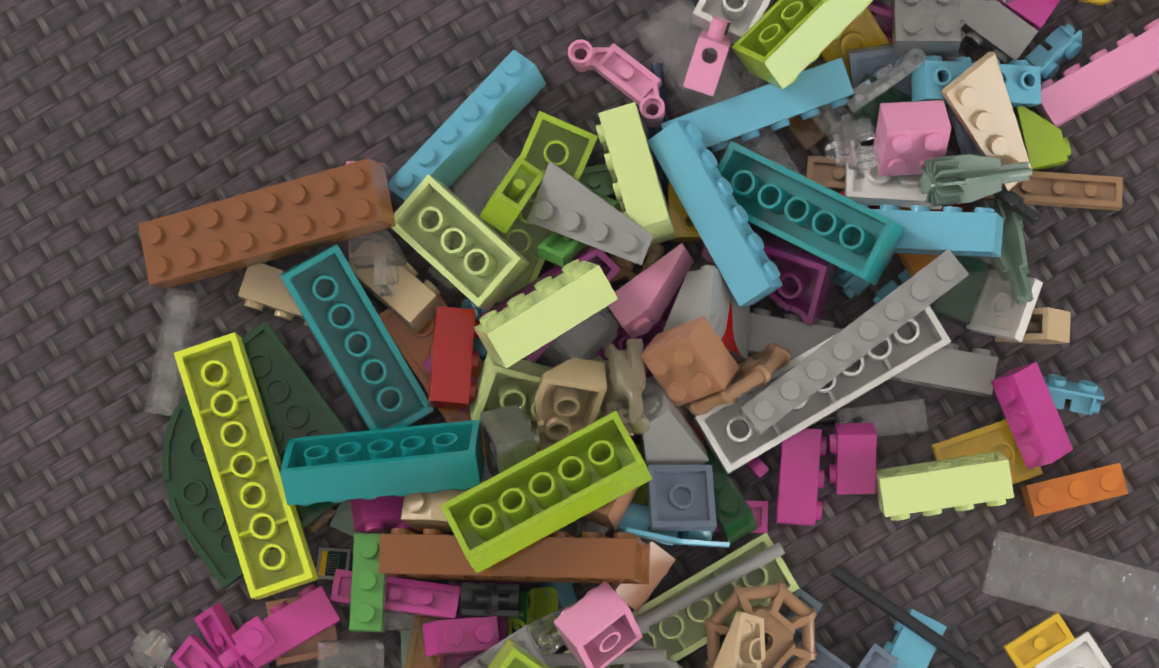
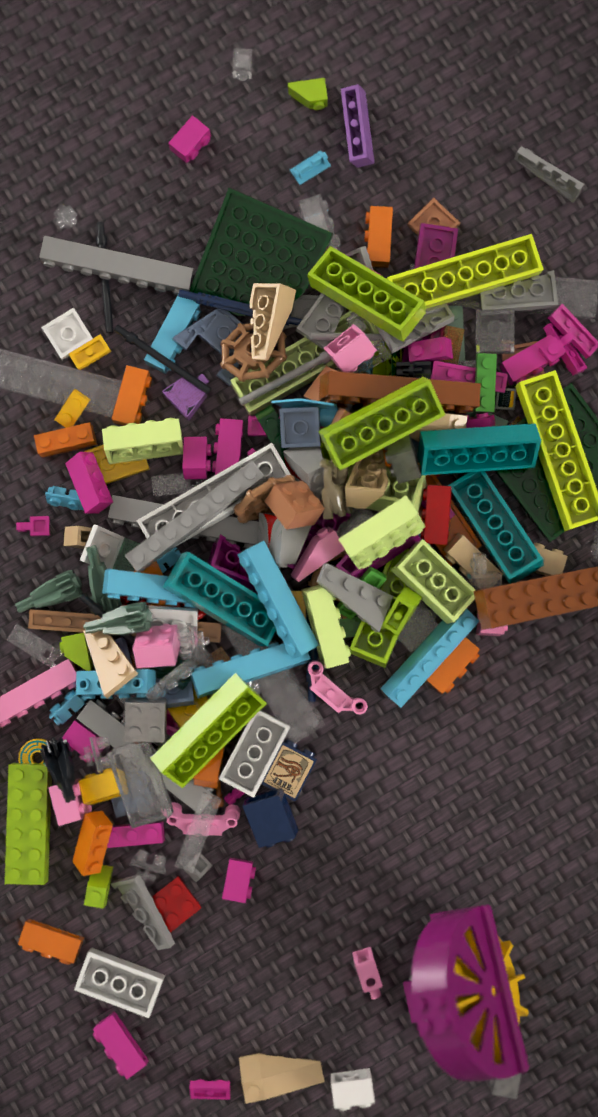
camera: 175 degrees left, 0 degrees up
bright pink torso [683,16,733,96] -> none
none -> clear plate [6,624,62,668]
none -> sand green piece [15,570,83,613]
none -> dark pink plate [16,516,50,536]
none -> yellow plate [54,389,91,428]
none -> orange brick [111,365,152,426]
none -> medium lavender torso [162,374,209,421]
none -> orange brick [426,637,480,694]

